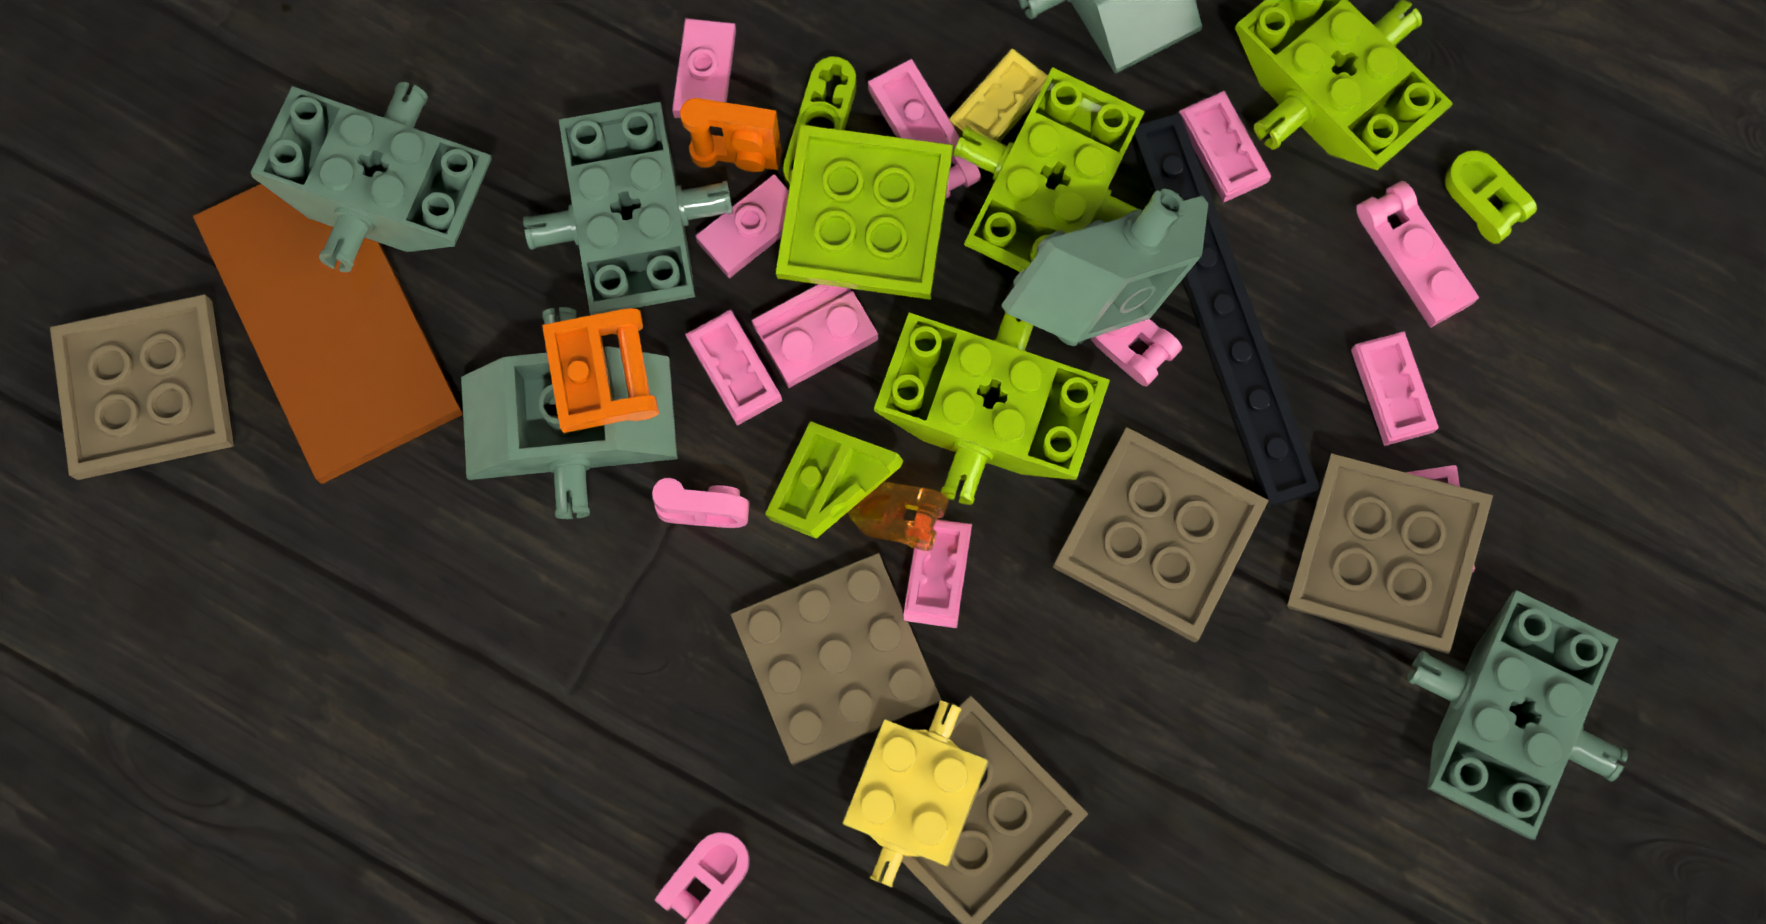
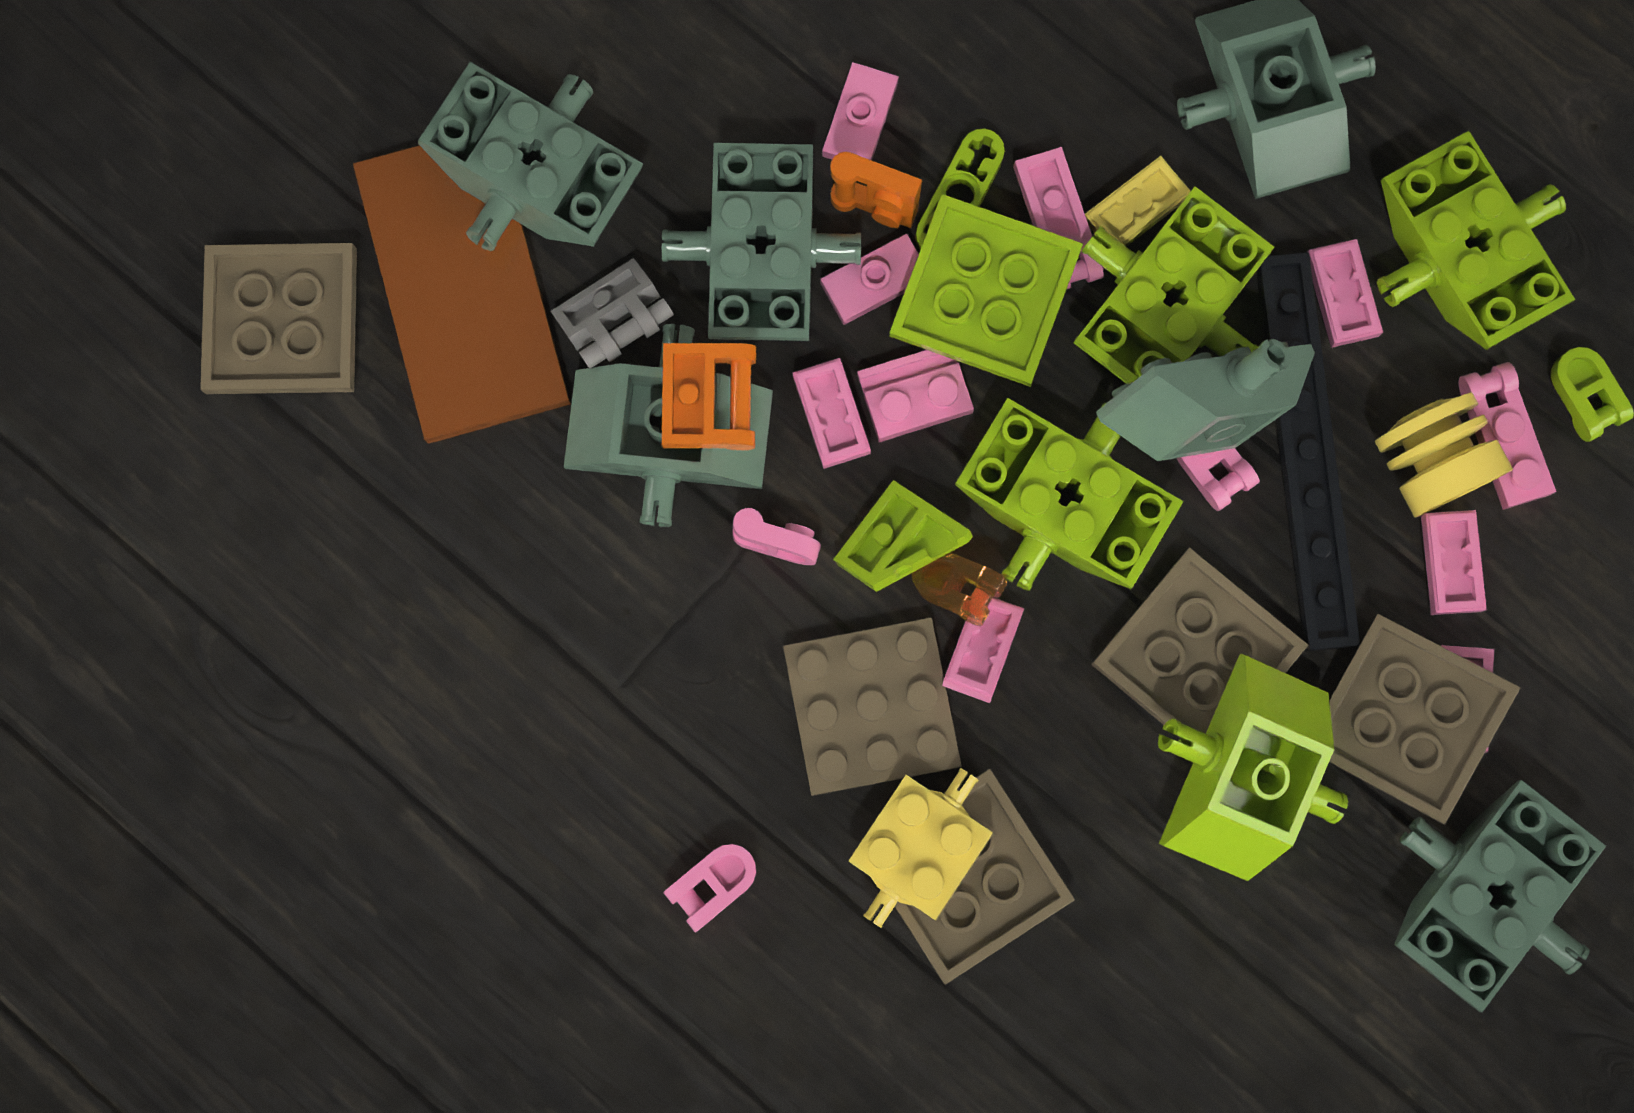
camera: 15 degrees right, 5 degrees up
none -> light grey plate [551,258,674,369]
none -> lime slope [1158,653,1348,881]
none -> light yellow wheel [1375,392,1514,518]

